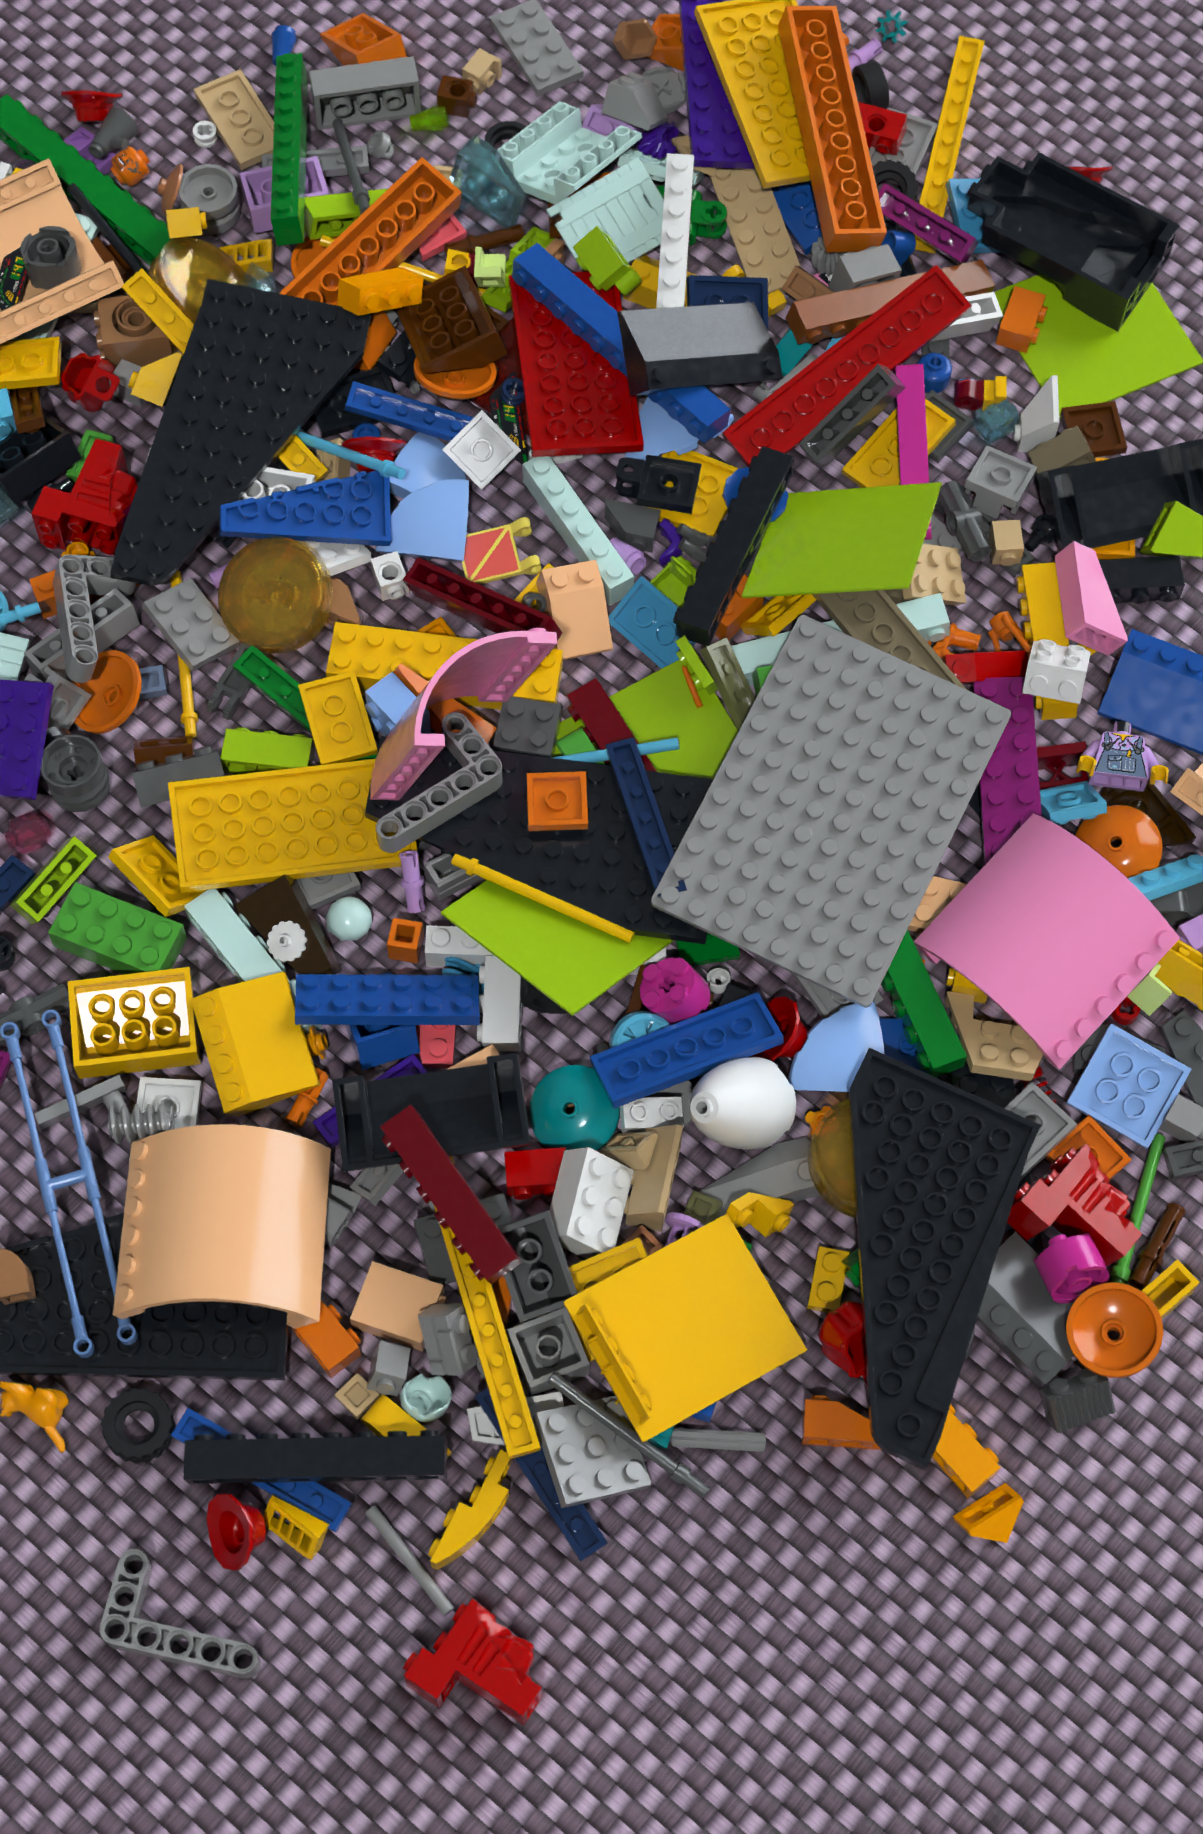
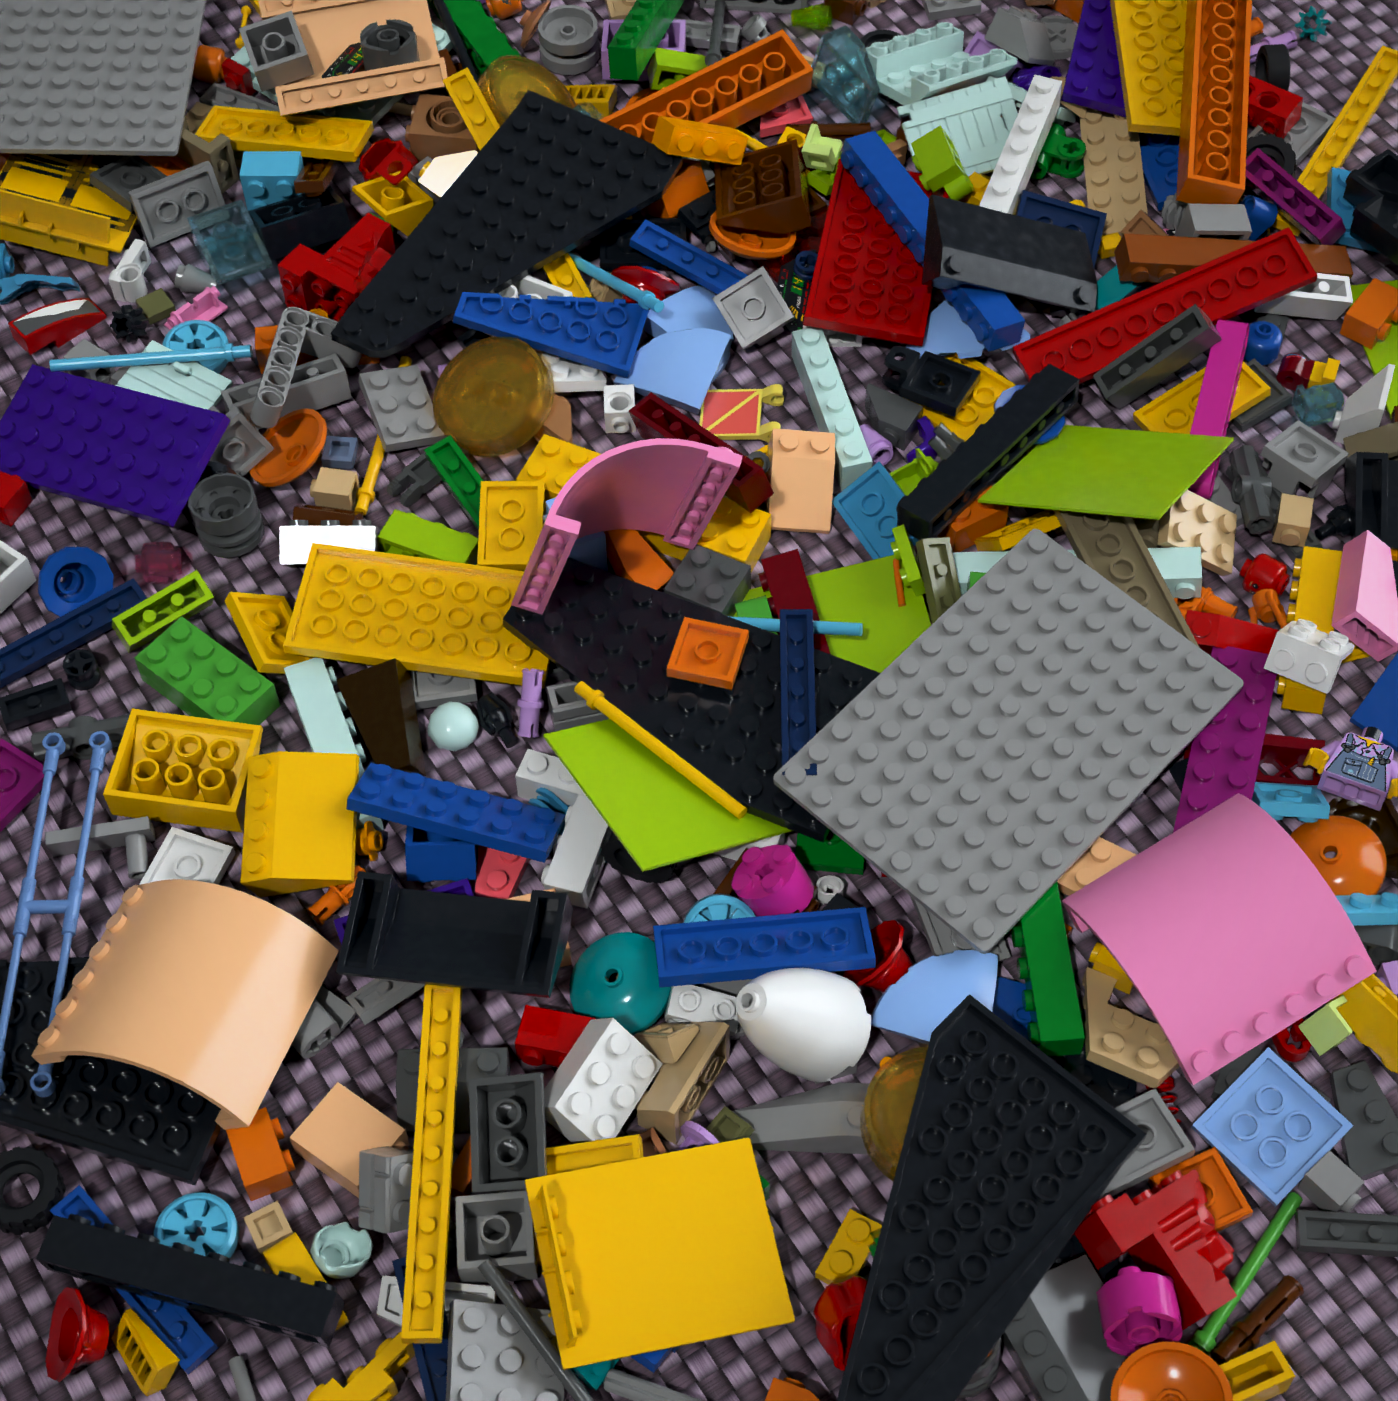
camera: 20 degrees right, 10 degrees down
light grey piece [108,1103,174,1144] -> none
yellow piece [165,207,207,239] -> none
white piece [267,921,307,962] -> none
light grey brick [367,1340,411,1397] -> none
light grey beam [376,712,503,853] -> none
dark red brick [380,1105,522,1284] -> none
orange brick [387,918,424,964] -> none
yellow slope [725,1192,795,1237] -> none
none -> medium azure wheel [154,1192,239,1259]
none -> tan brick [310,467,360,511]
none -> yellow slope [352,171,433,236]
none -> black piece [476,692,518,748]
none -> red head [1239,553,1291,598]

